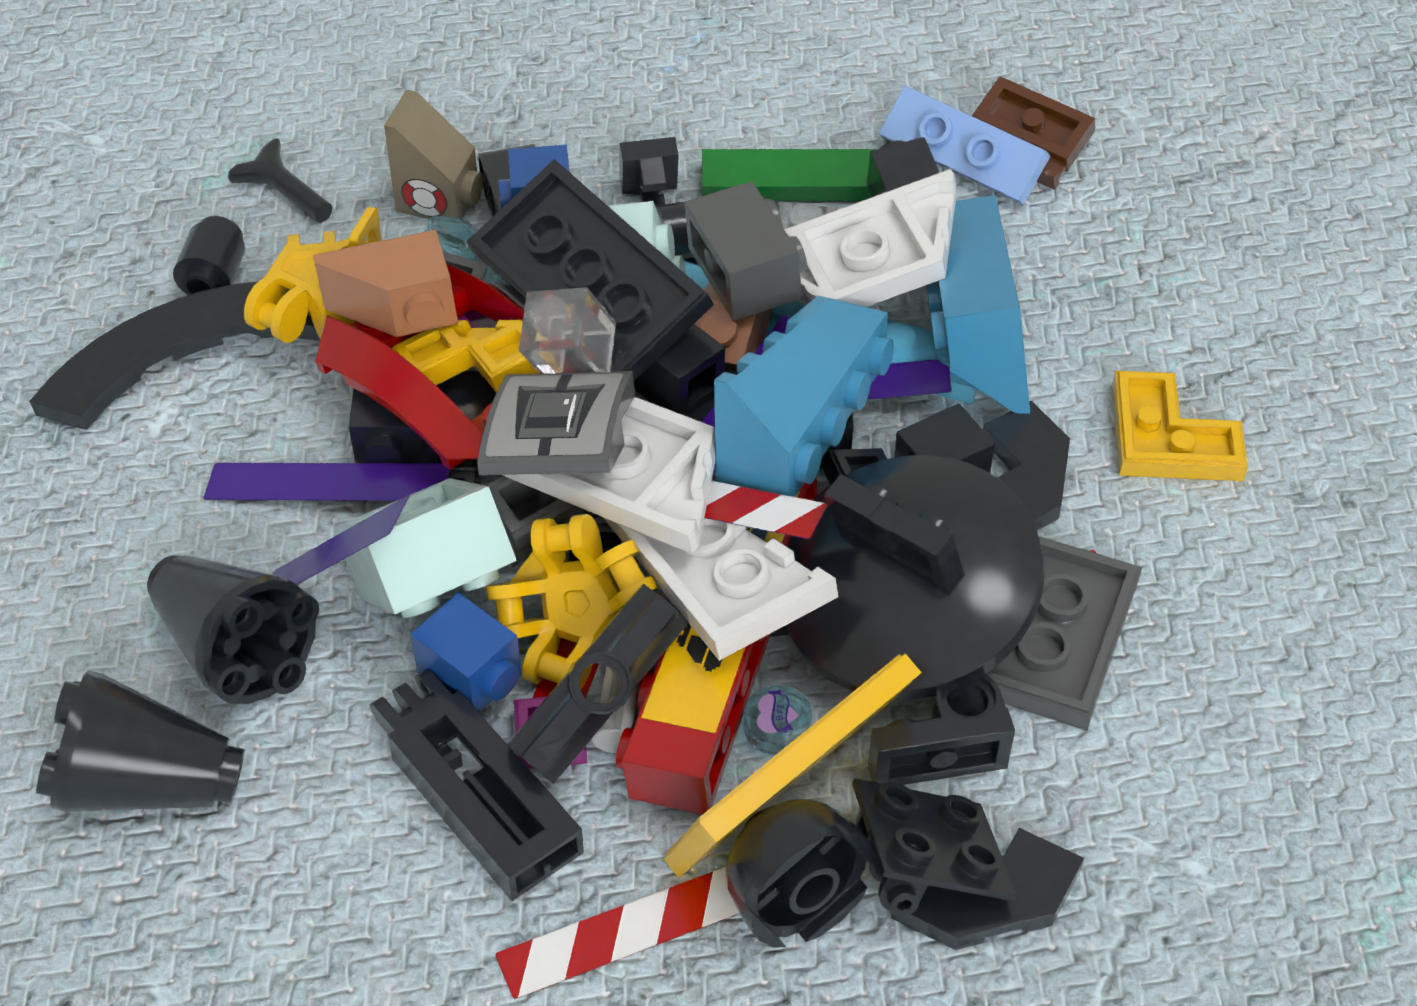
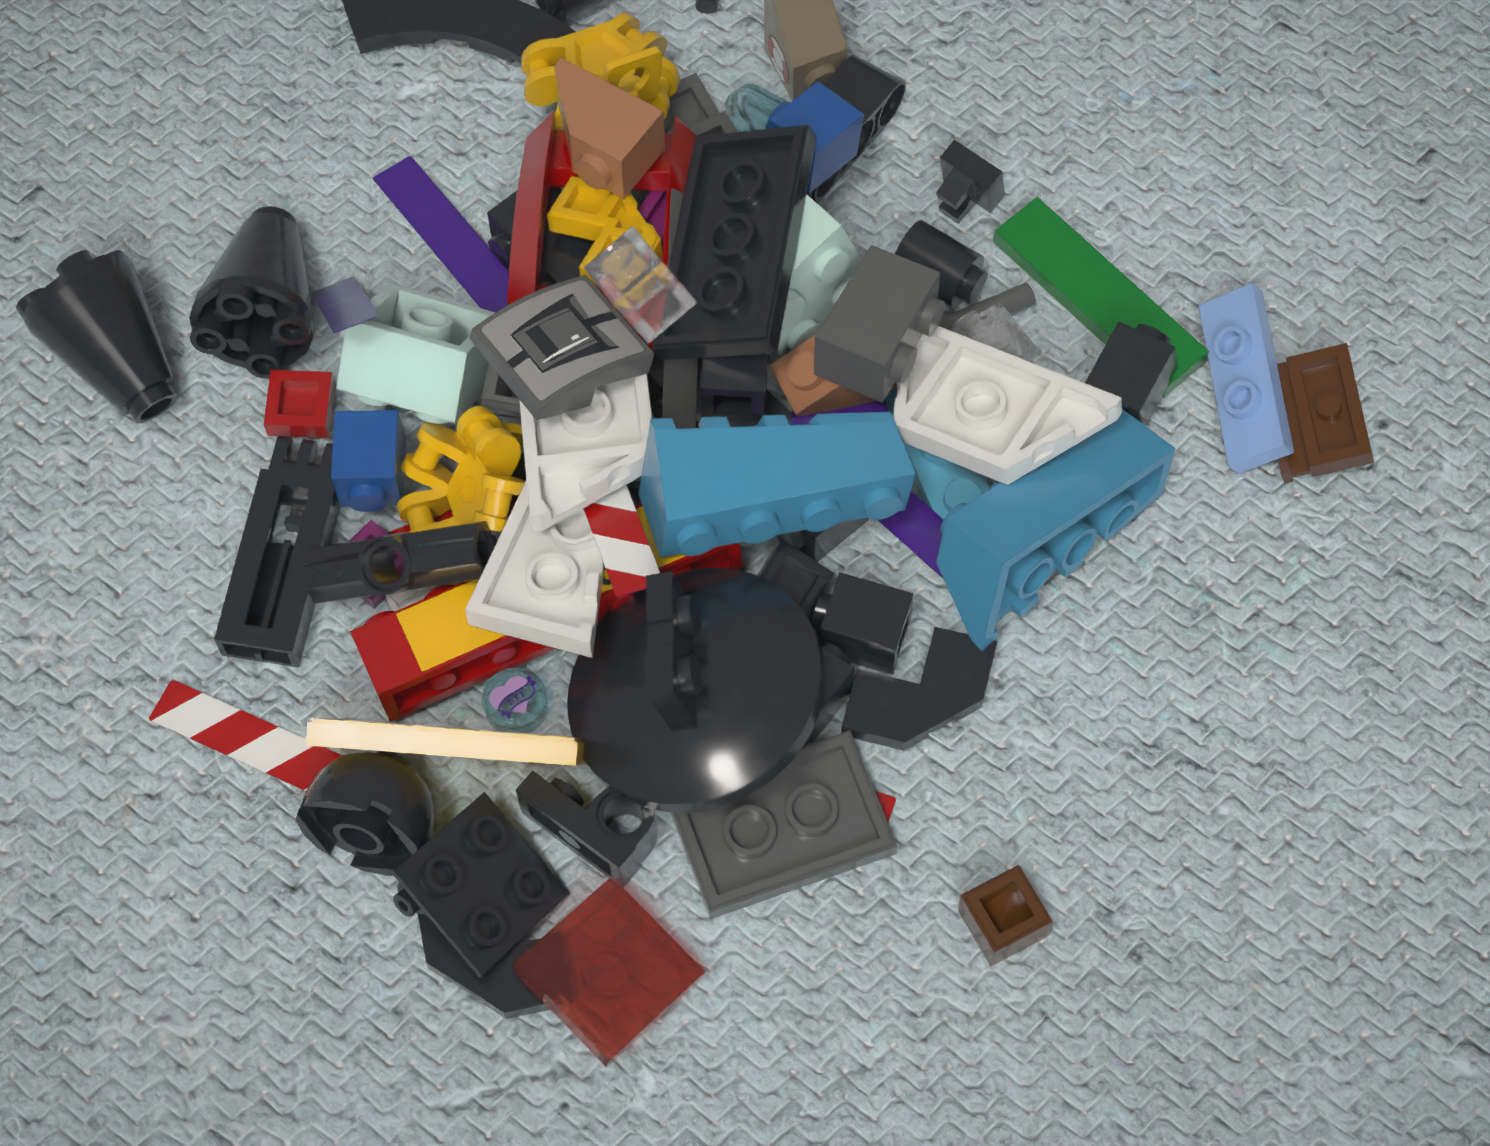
camera: 50 degrees right, 15 degrees up
yellow tile [1112,370,1248,481] -> none
none -> red plate [264,370,335,438]
none -> clear red tile [512,876,705,1067]
none -> reddish brown slope [958,865,1053,967]

